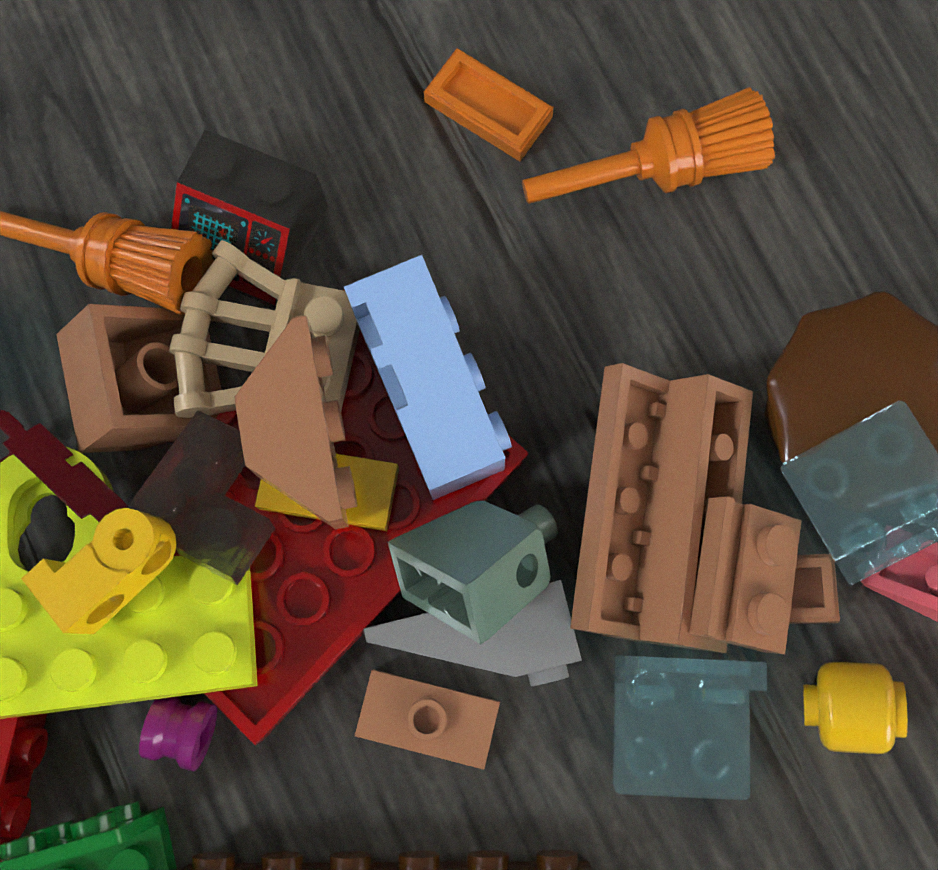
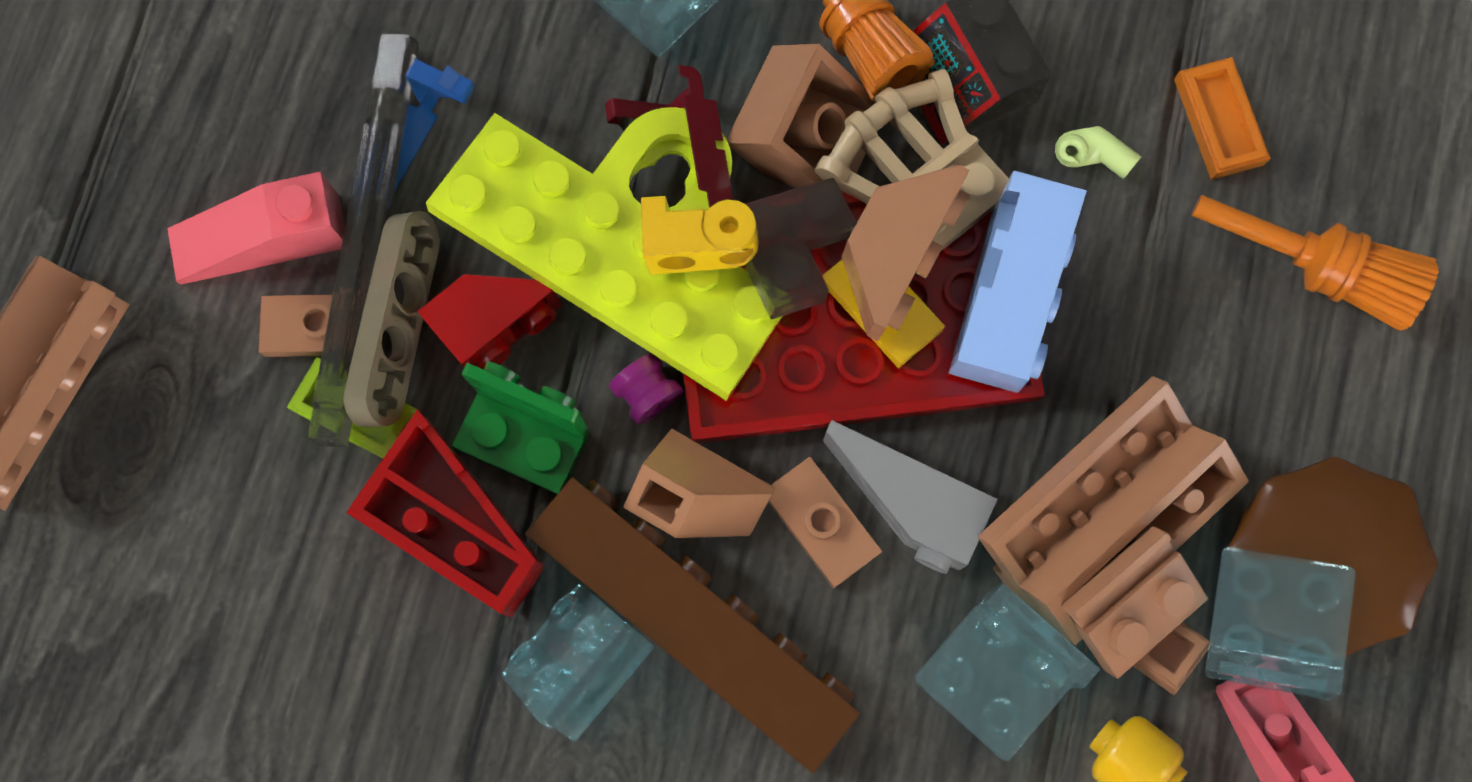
camera: 35 degrees right, 0 degrees up
sand green torso [387,501,558,645] -> none
none -> nougat slope [623,429,775,538]
none -> yellowish green arm [1055,126,1142,179]

